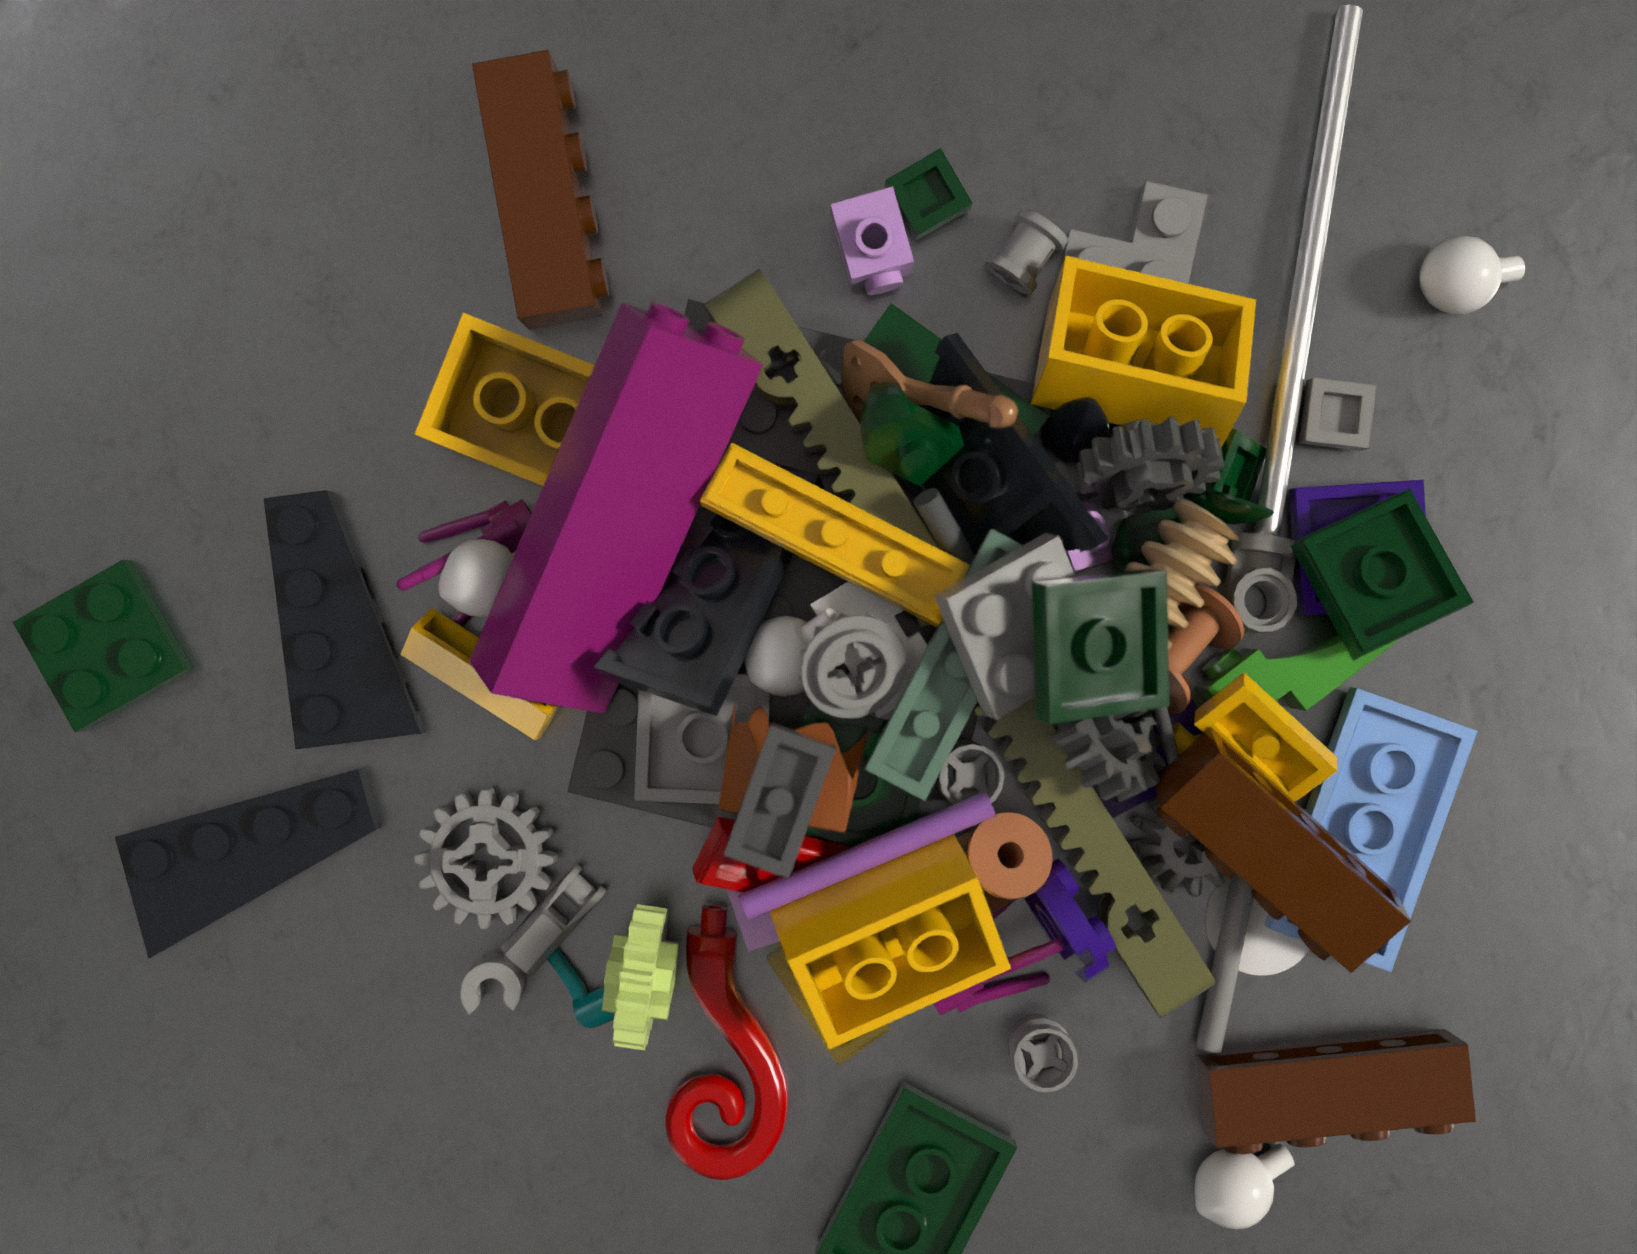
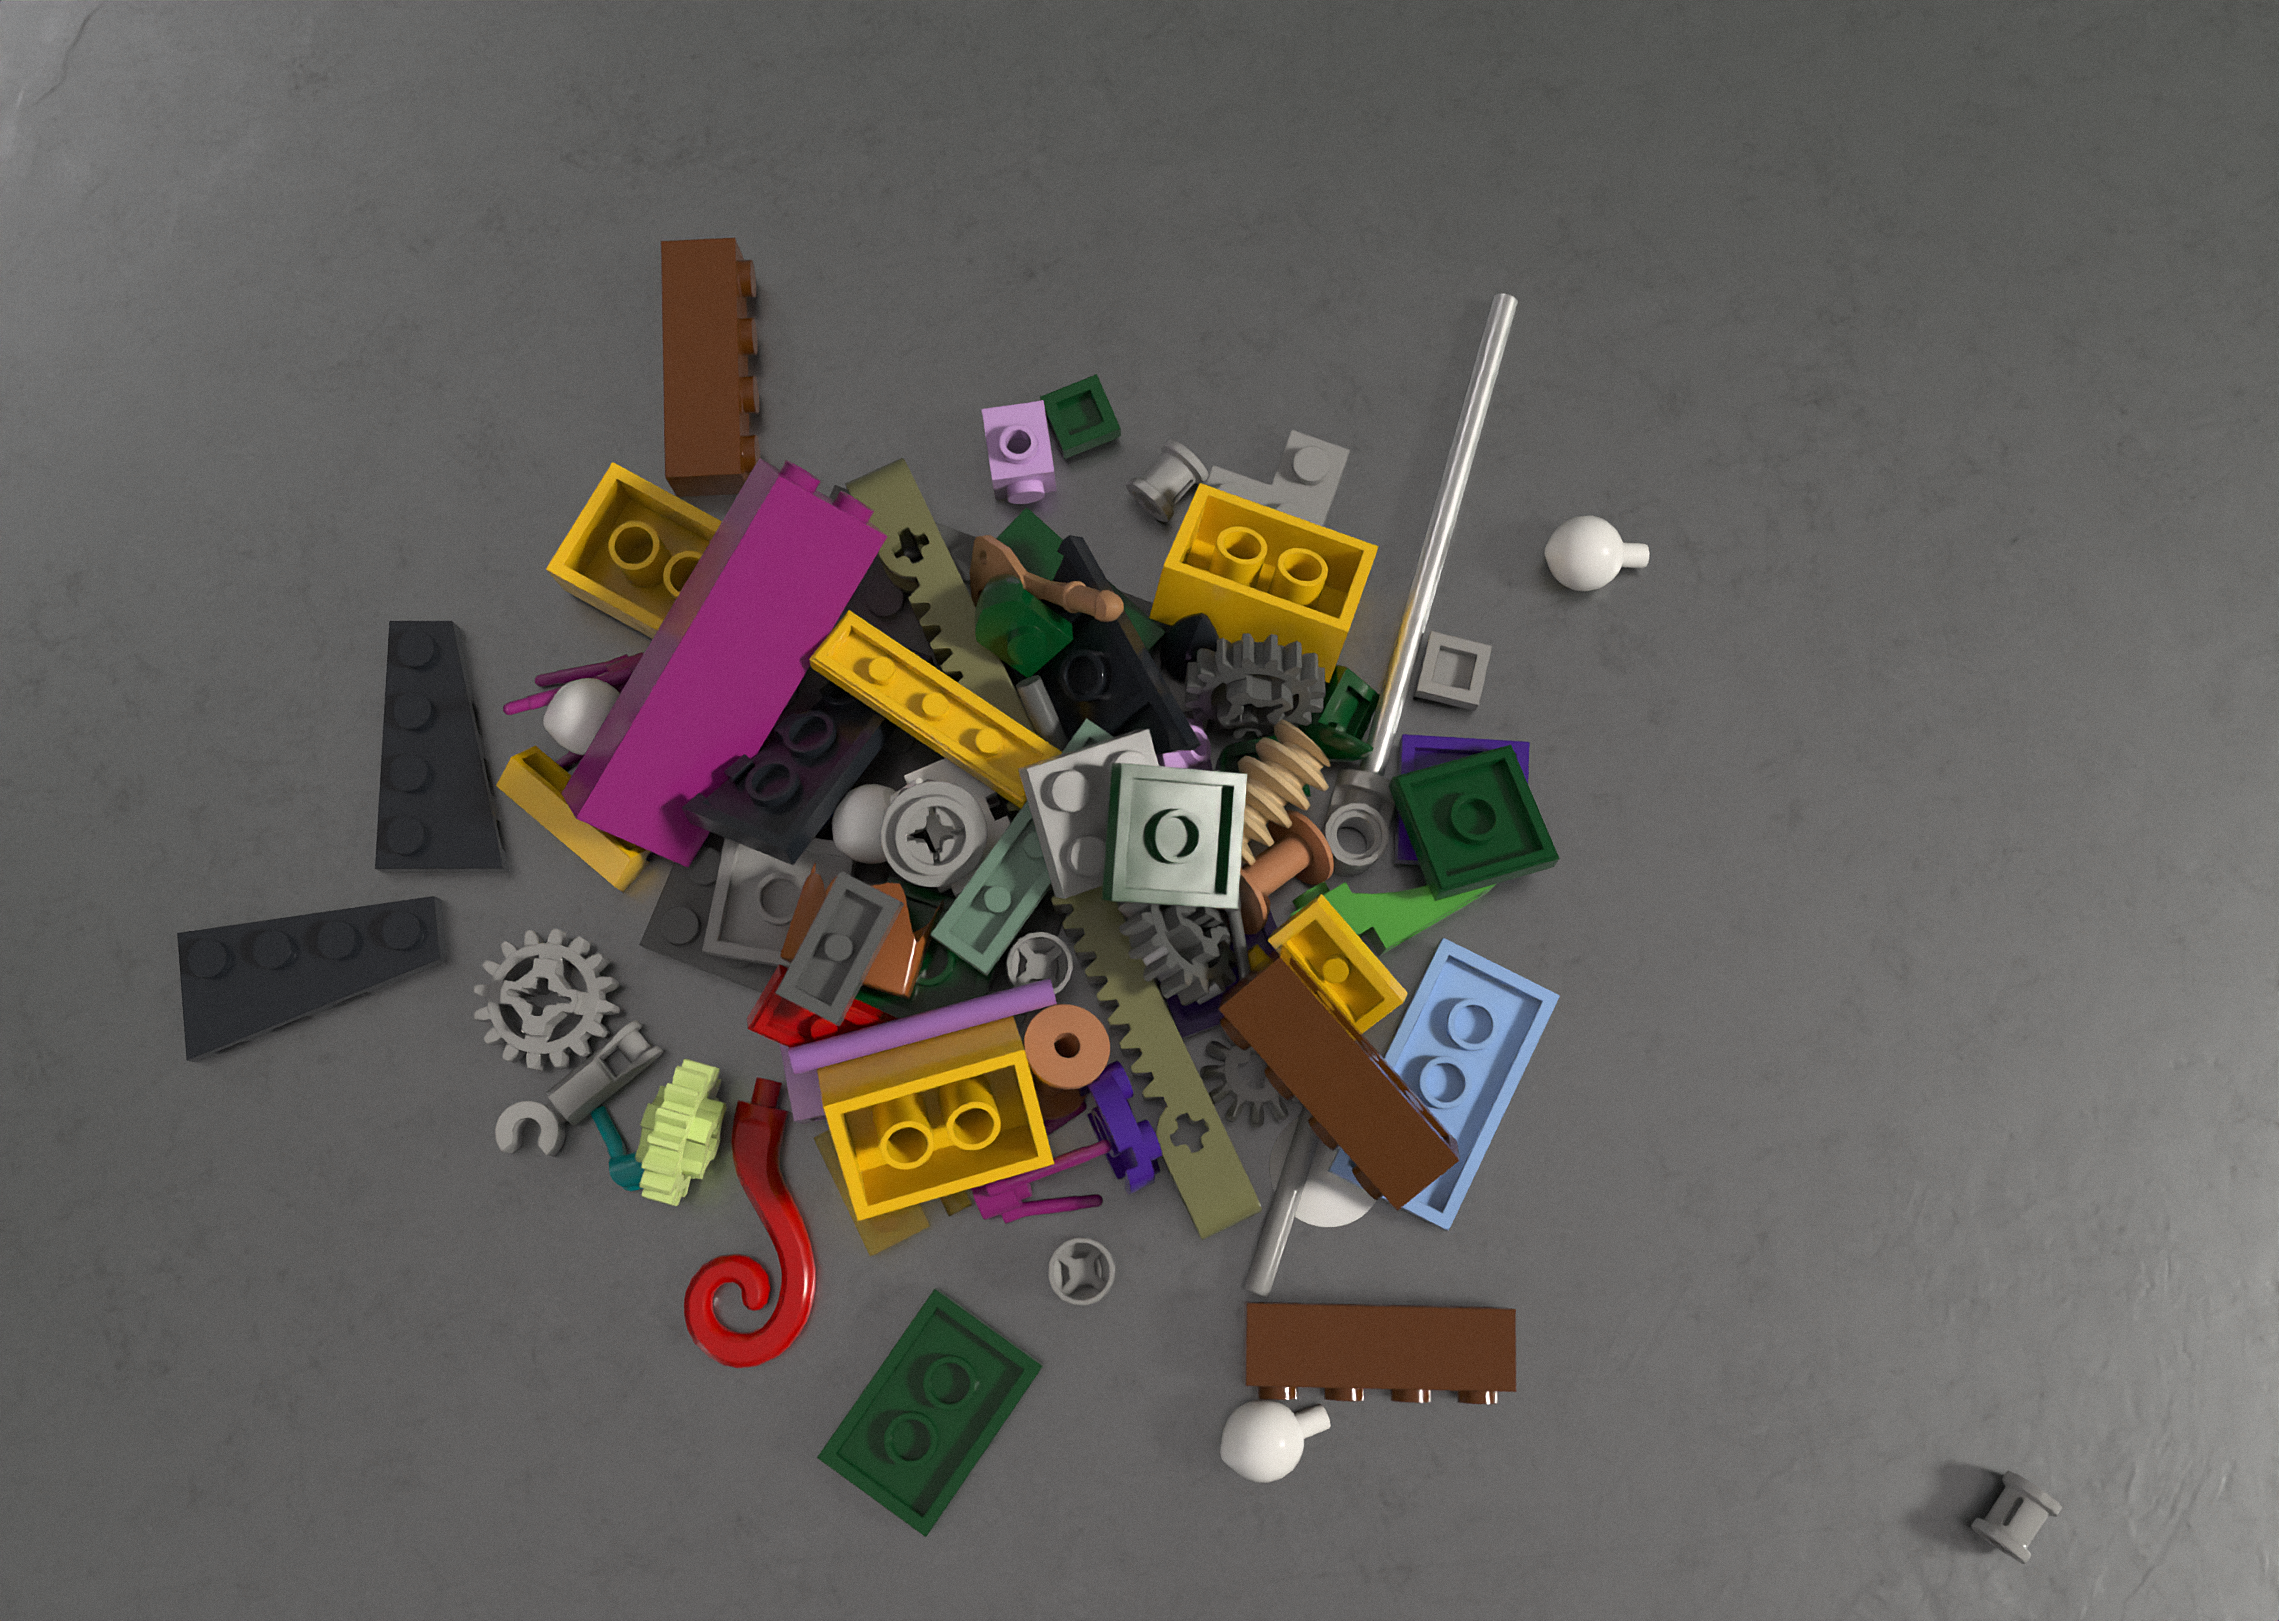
camera: 10 degrees right, 10 degrees down
dark green plate [12,560,193,732] -> none

